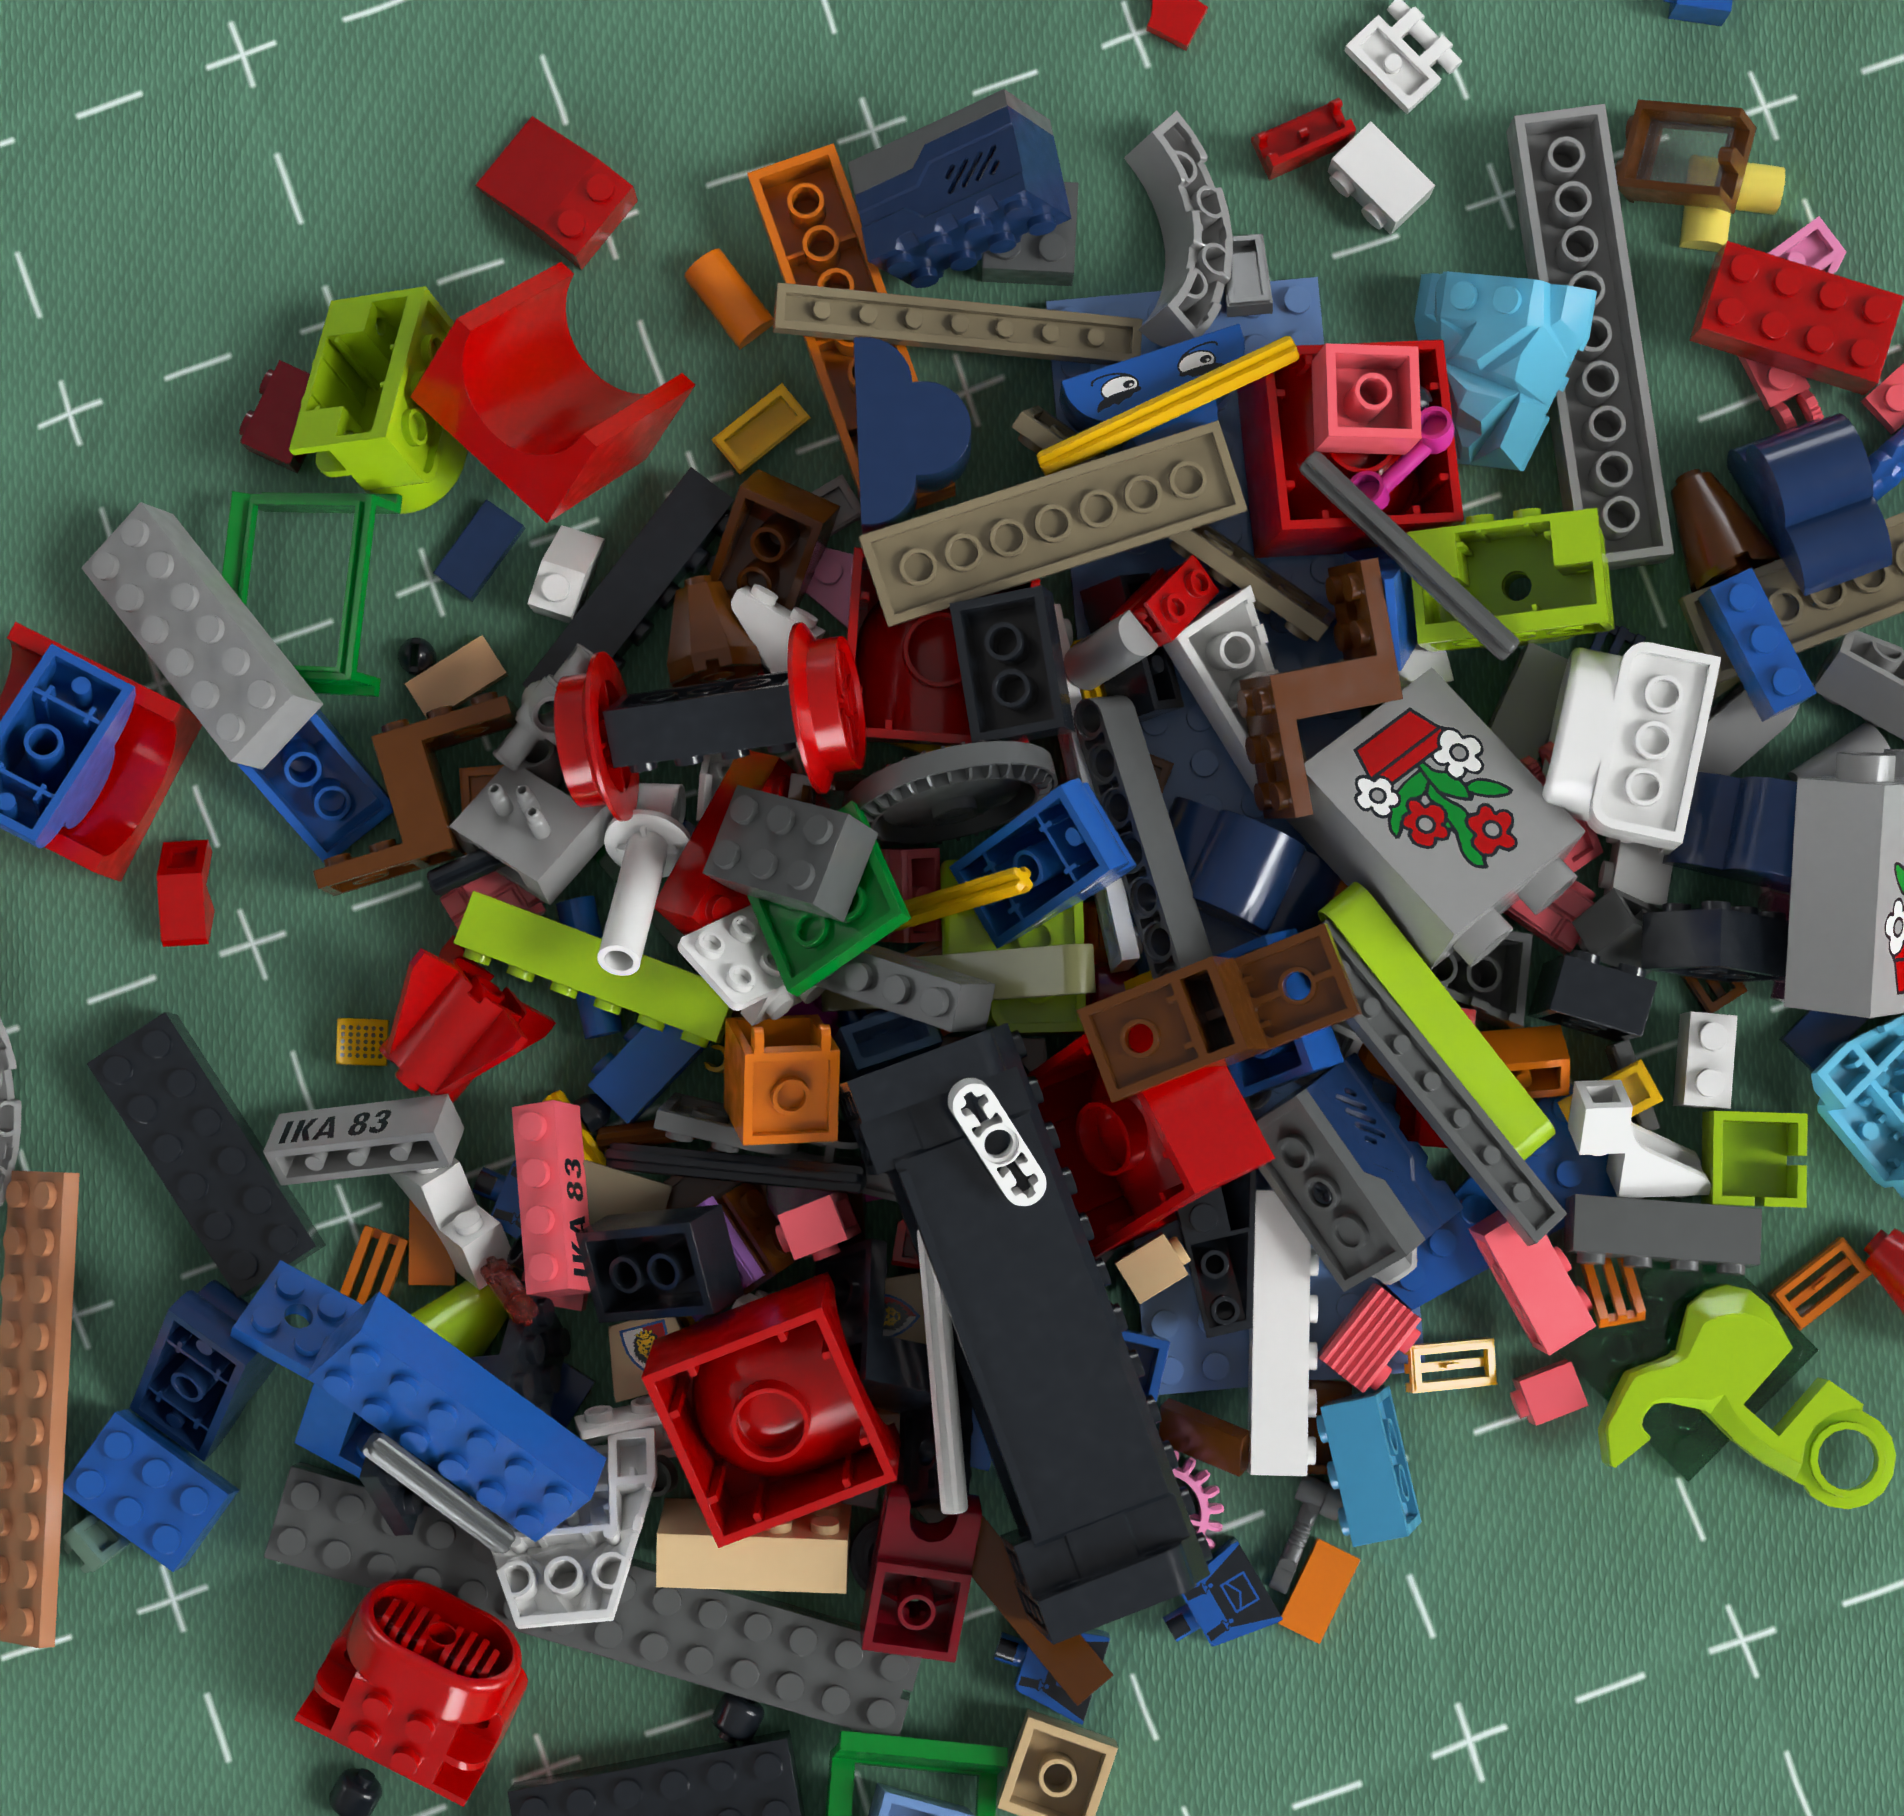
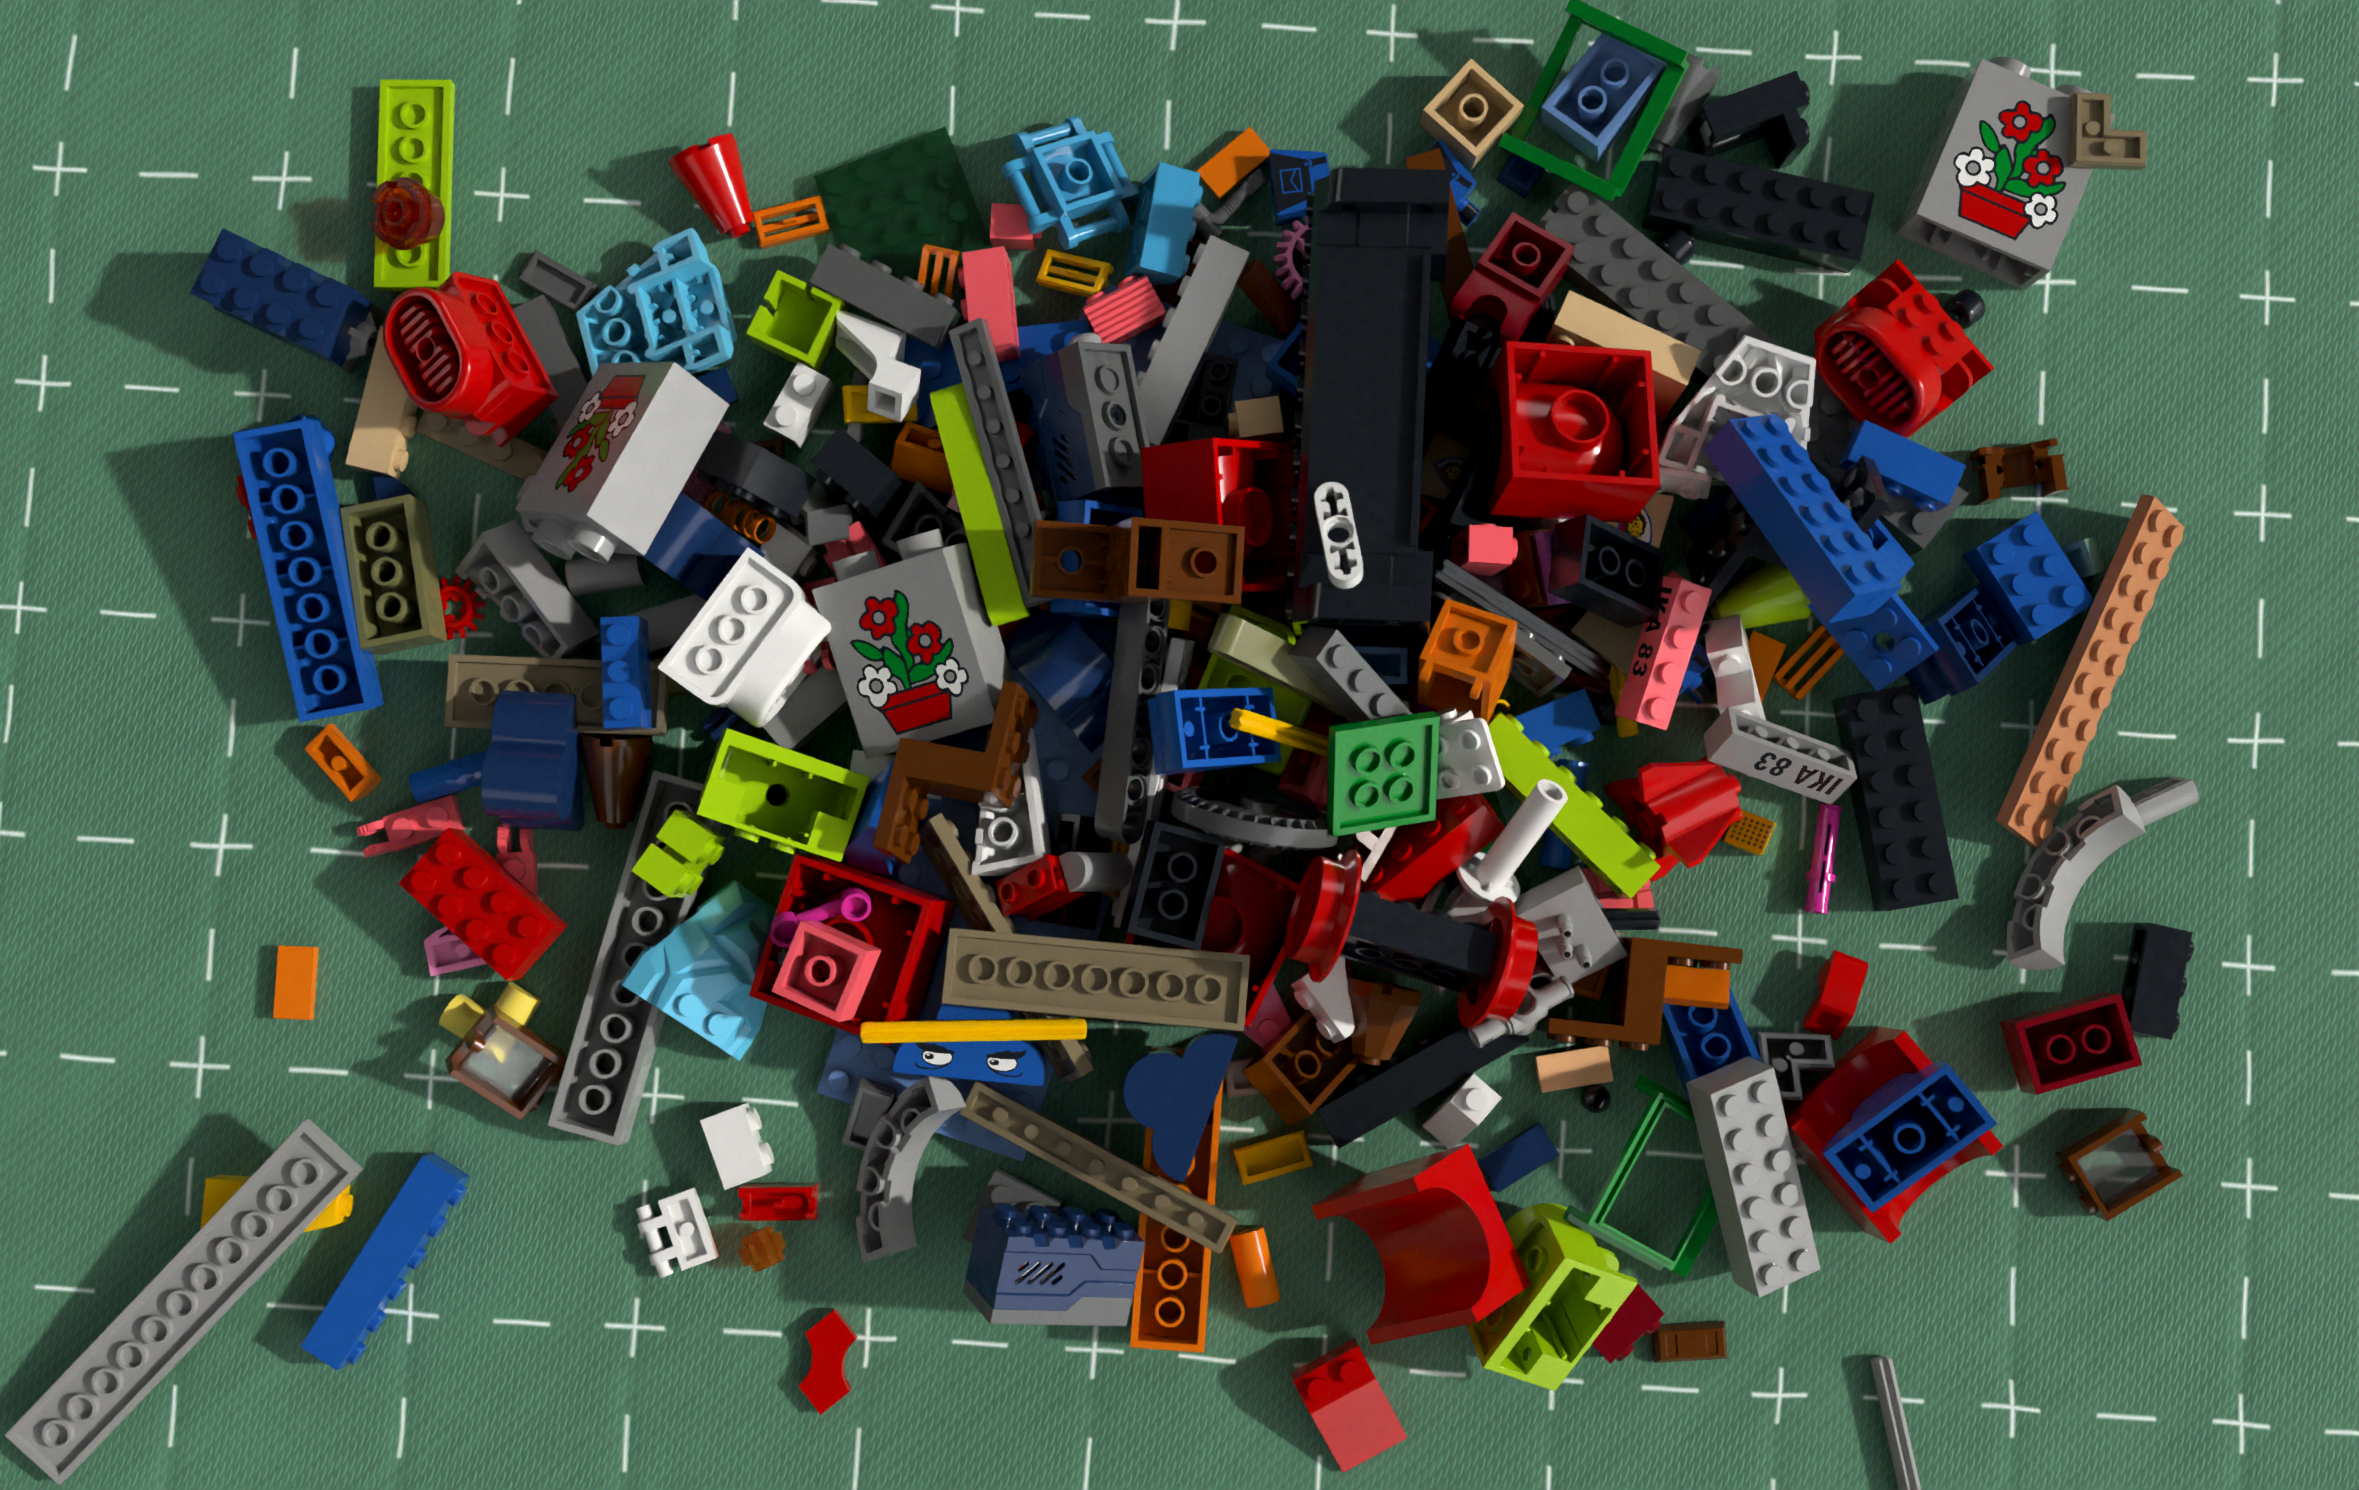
camera: 160 degrees left, 0 degrees up
dark grey axle [362,1433,516,1554] -> none
clear red axle [480,1256,539,1326] -> none
dark grey brick [702,785,878,922] -> none
white axle [917,1230,968,1514] -> none
dark grey axle [1299,451,1520,660] -> none
lime animal [1598,1284,1896,1509] -> none
none -> lime piece [631,809,726,898]
none -> orange piece [704,491,776,544]
none -> clear orange gear [738,1225,787,1273]
none -> dark azure brick [1000,116,1141,250]
none -> dark blue tile [1496,153,1545,199]
none -> reddish brown tile [1652,1321,1728,1363]
none -> orange tile [1664,965,1730,1010]
none -> dark grey brick [1756,1032,1835,1111]
none -> dark pink pin [1804,804,1843,915]
none -> blue brick [1838,420,1966,512]
none -> reddish brown piece [1969,438,2070,506]

